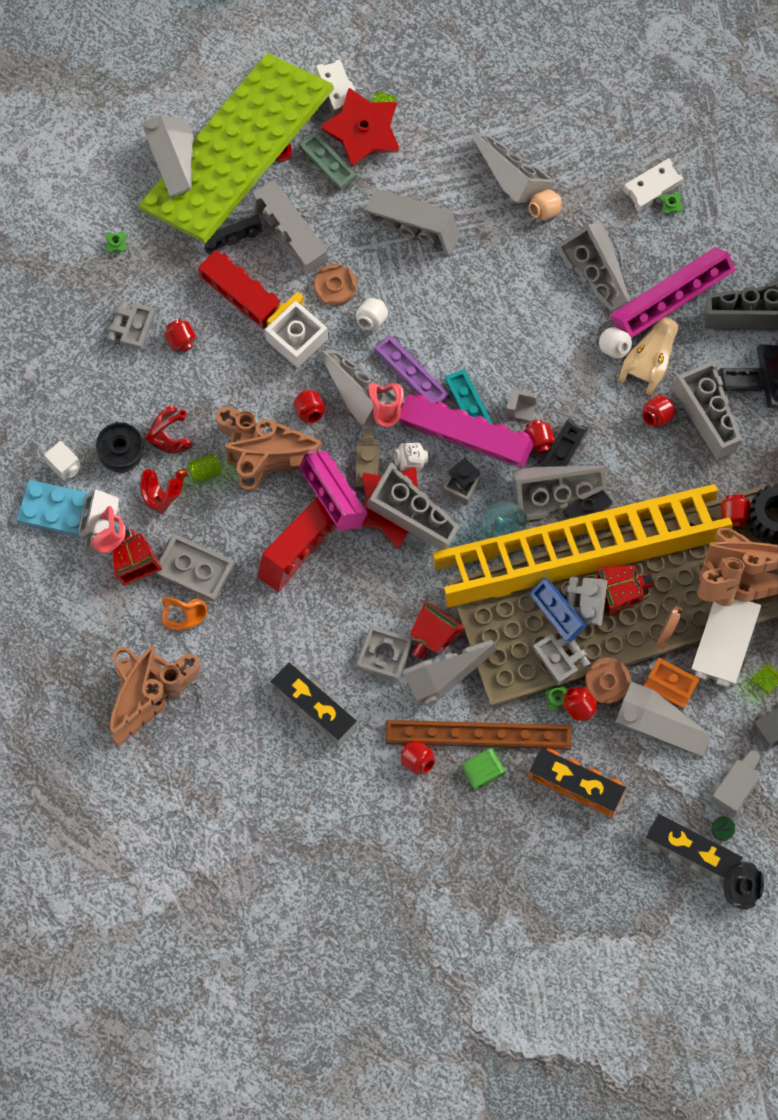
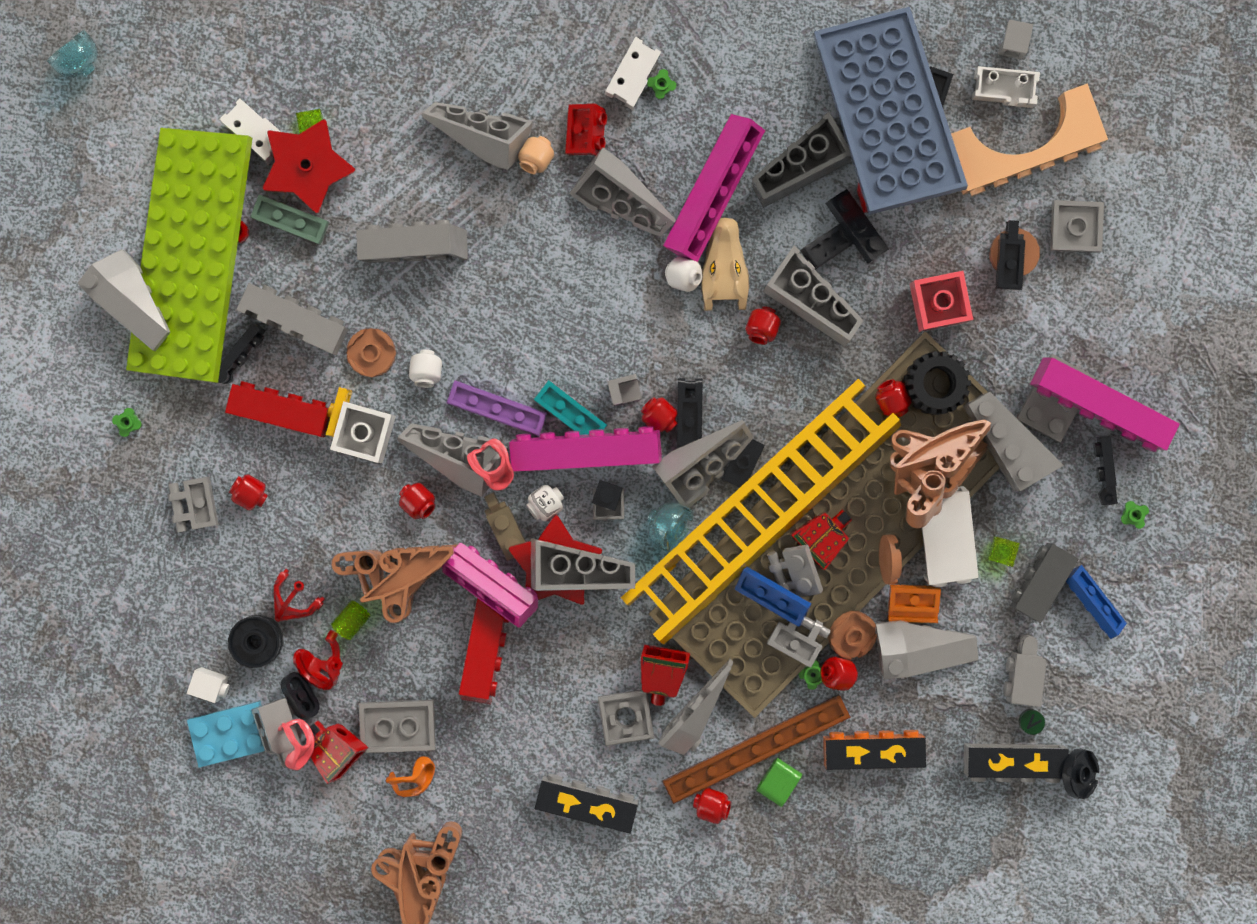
camera: 30 degrees left, 20 degrees up
none -> black plate [281,672,320,720]
none -> red bracket [565,103,607,156]

